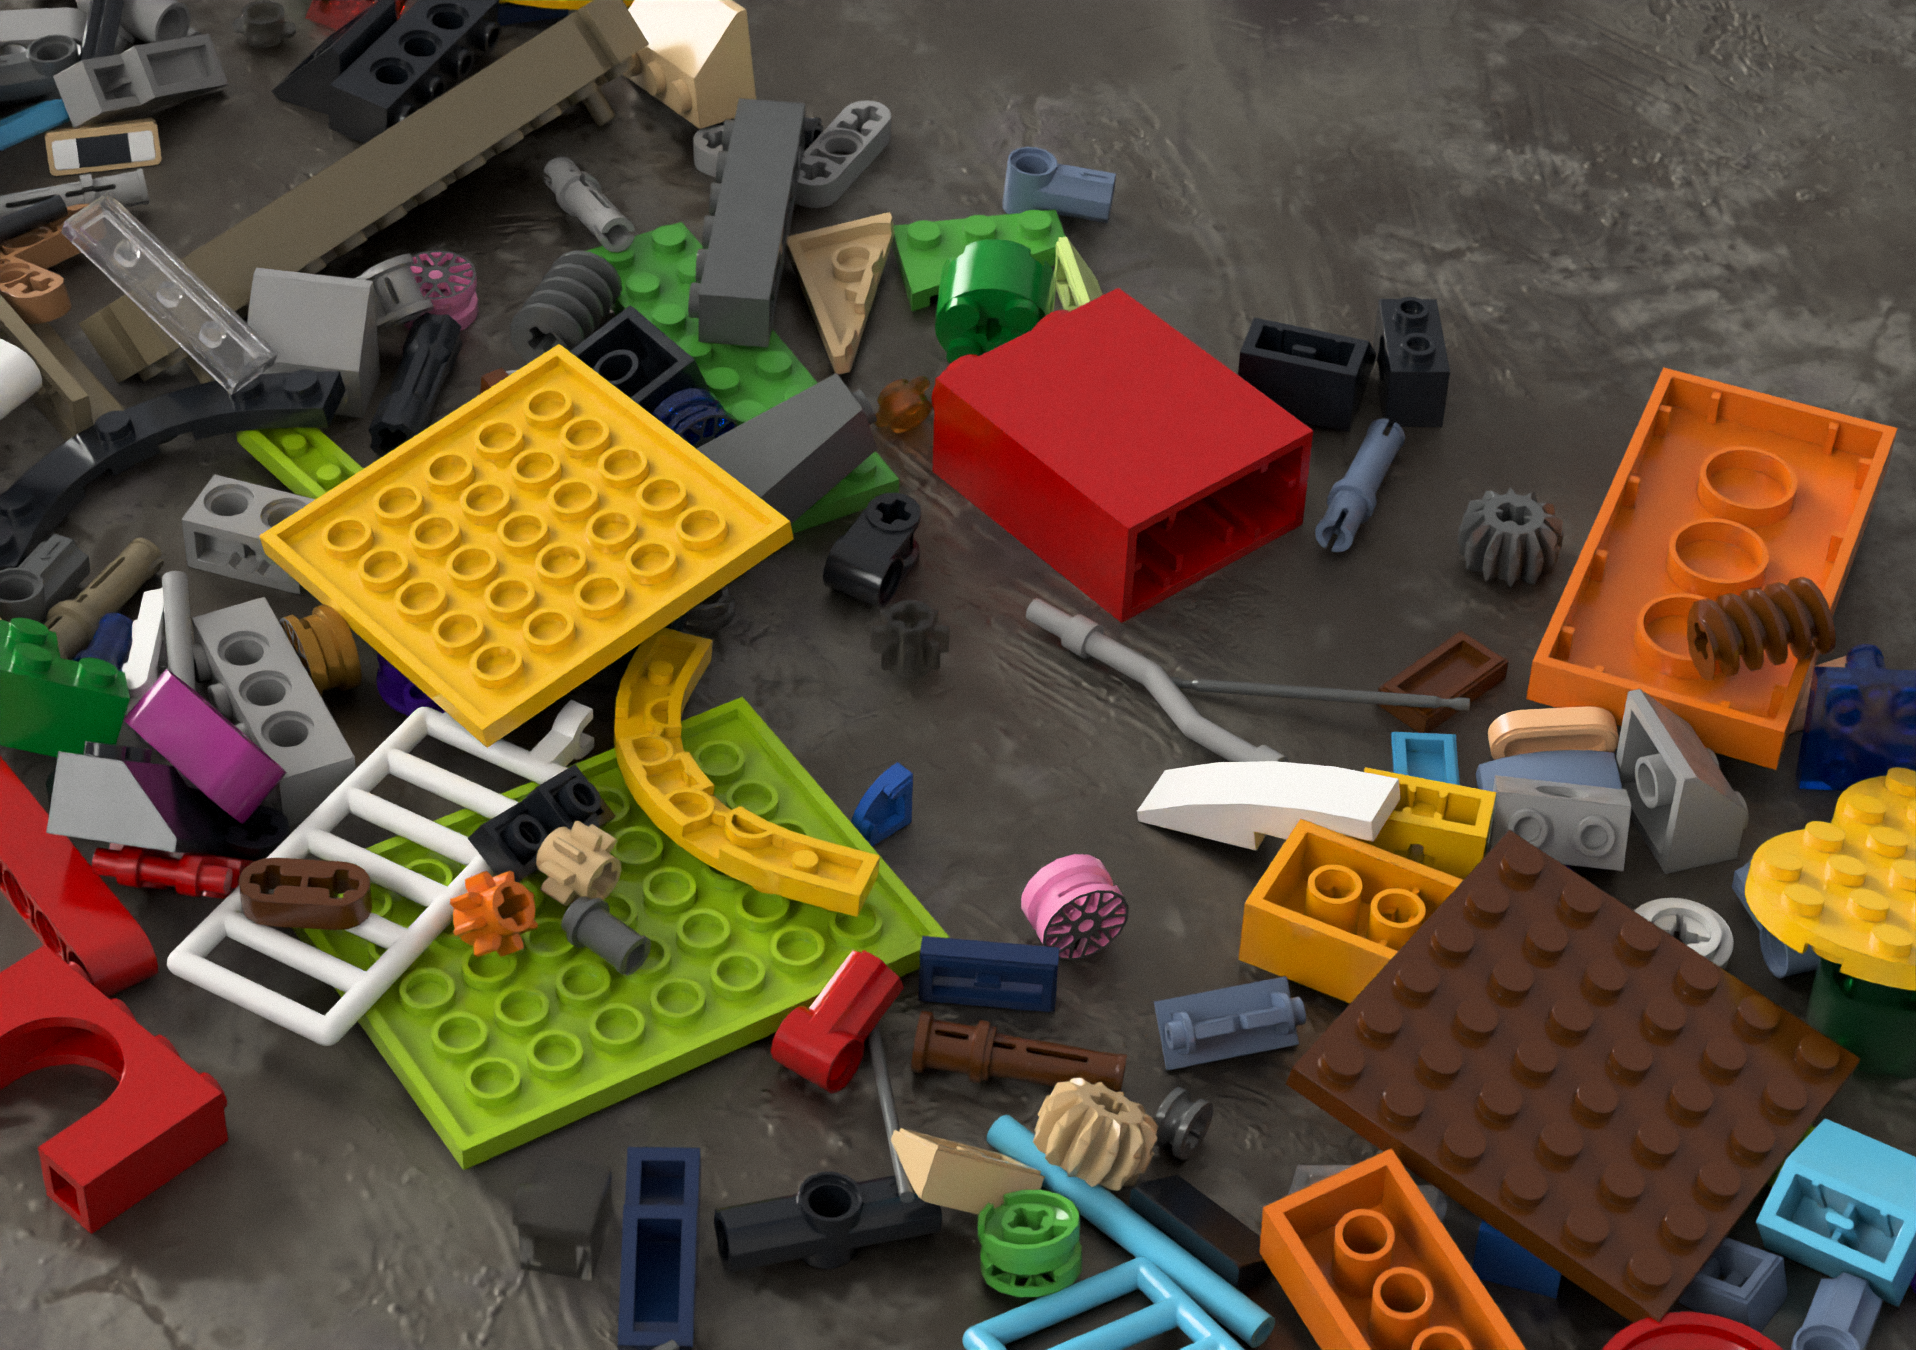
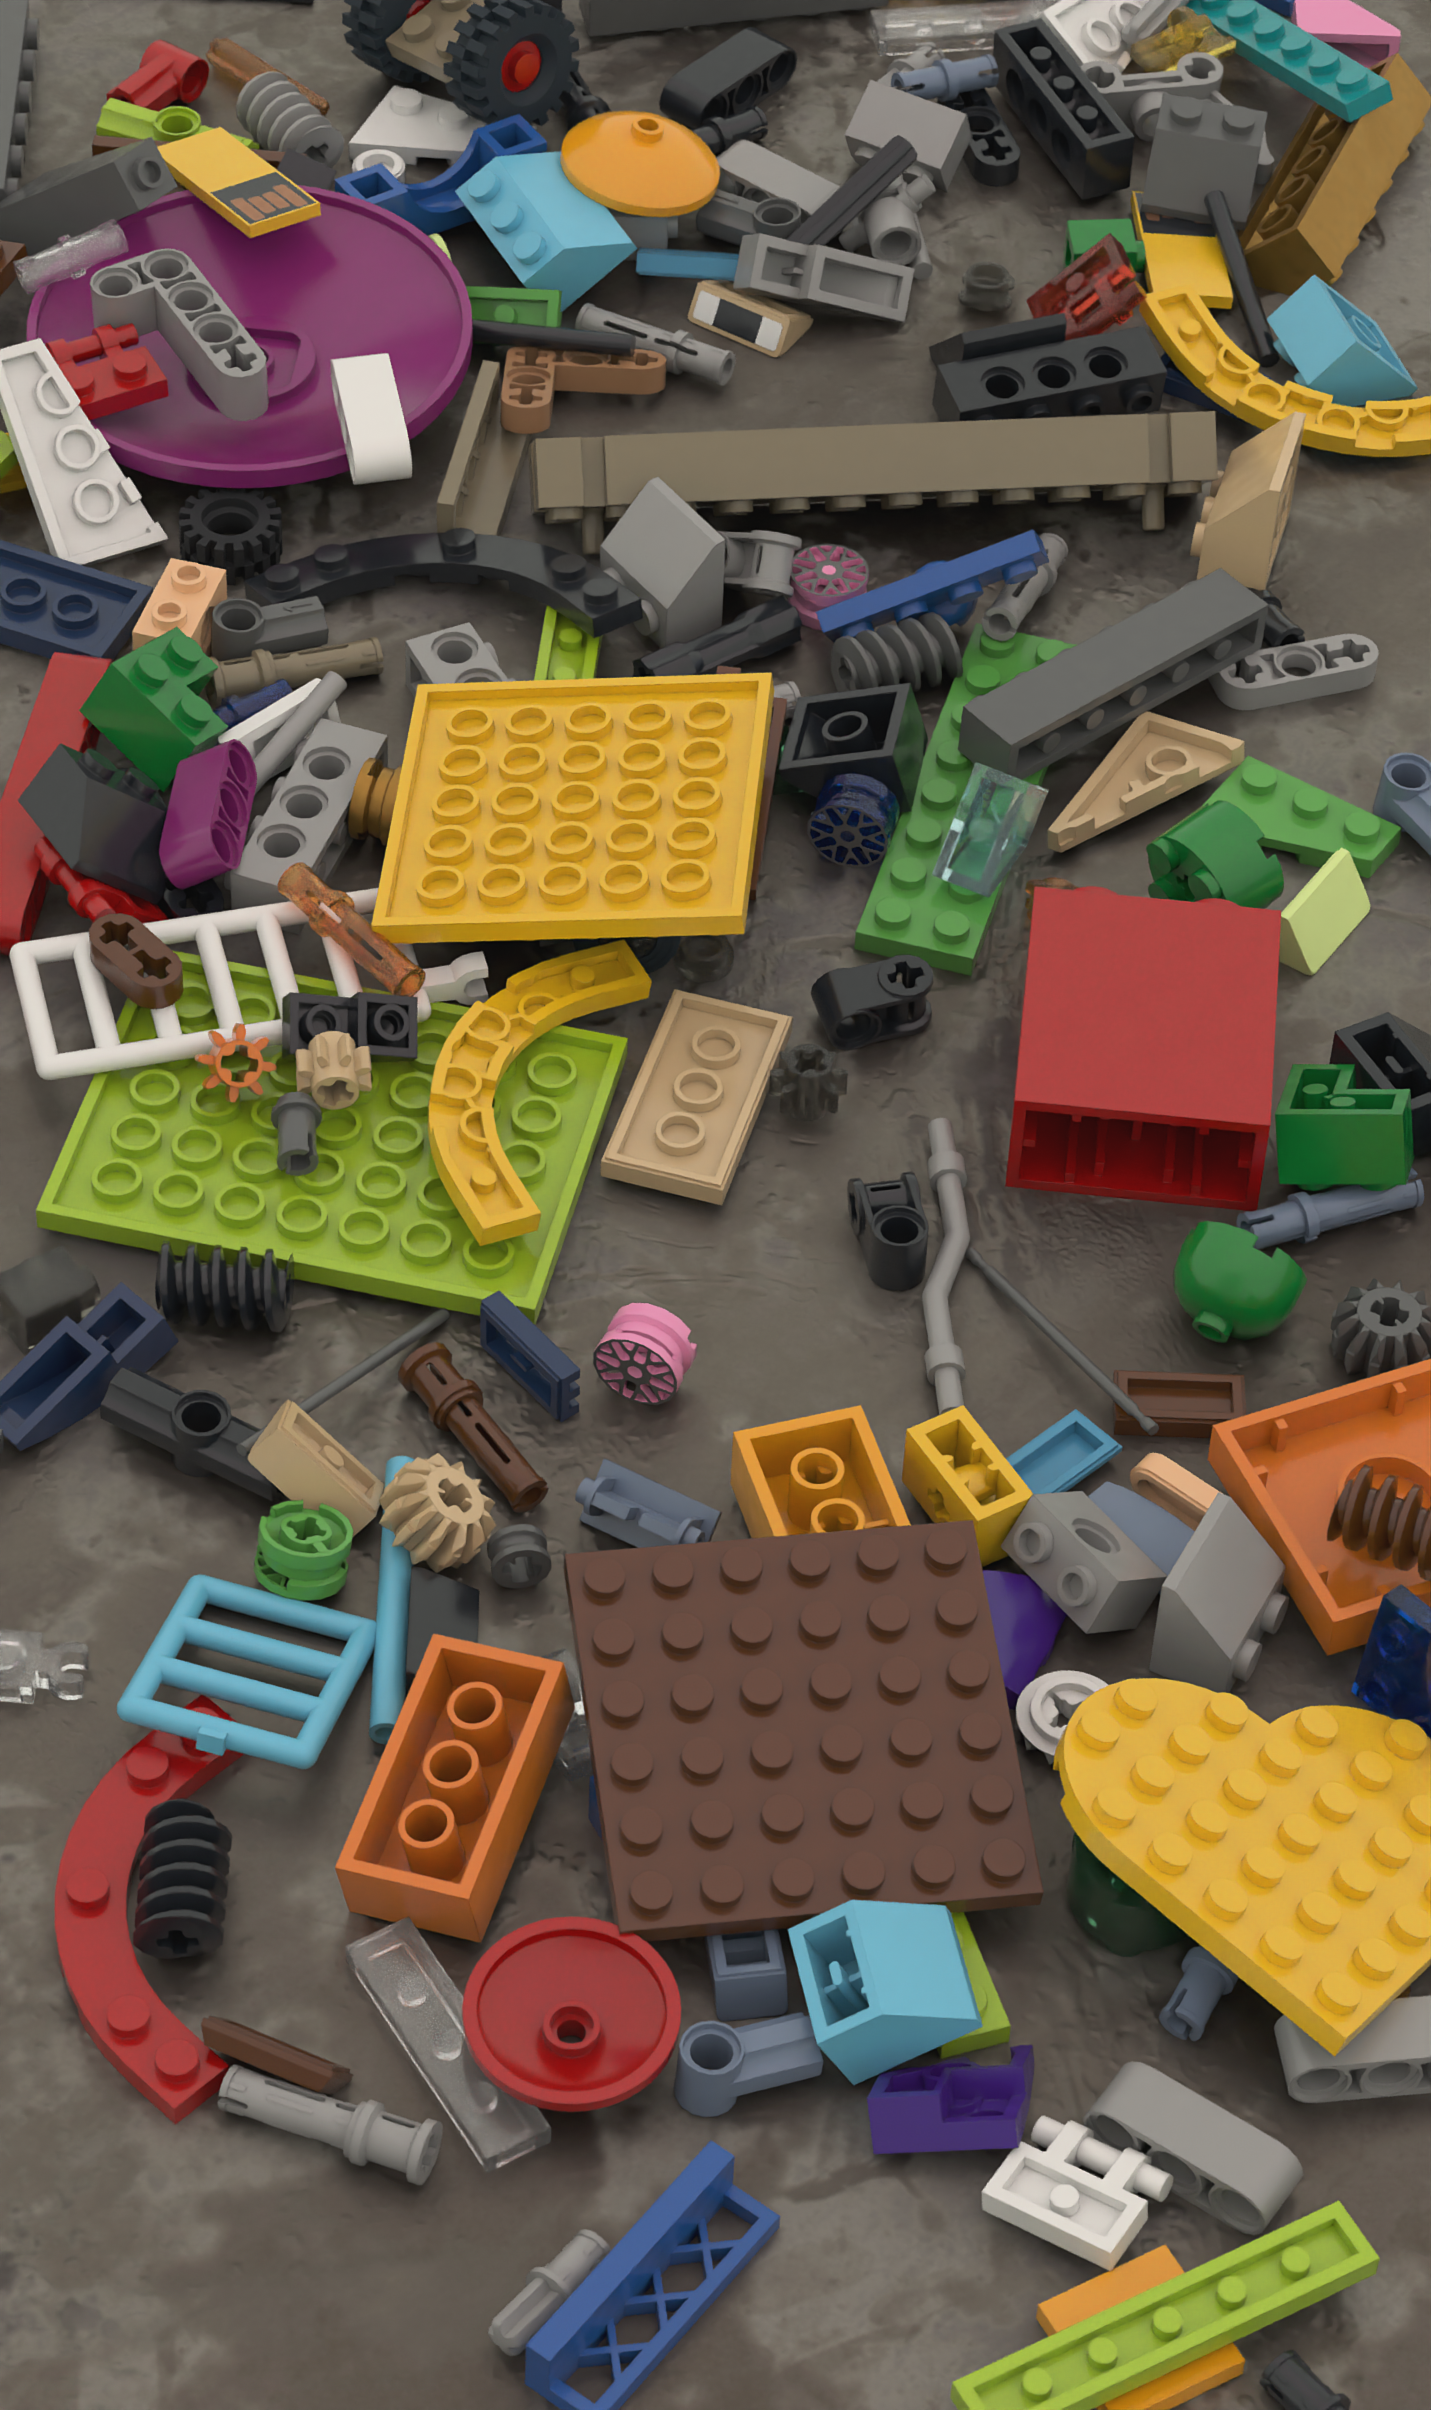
camera: 45 degrees right, 5 degrees up
clear tile [61,192,278,395] -> none
dark grey slope [697,373,878,524] -> none
red piece [771,950,904,1094] -> none
blue tile [851,762,913,846] -> none
white slope [1137,761,1401,851] -> none
none -> black piece [155,1241,294,1332]
none -> clear orange pin [278,862,426,997]
none -> tan piece [601,989,793,1205]
none -> blue plate [816,530,1049,643]
none -> black piece [847,1171,928,1291]
none -> clear light blue slope [932,762,1048,897]
none -> green cylinder [1173,1221,1307,1343]
none -> green brick [1275,1064,1414,1191]

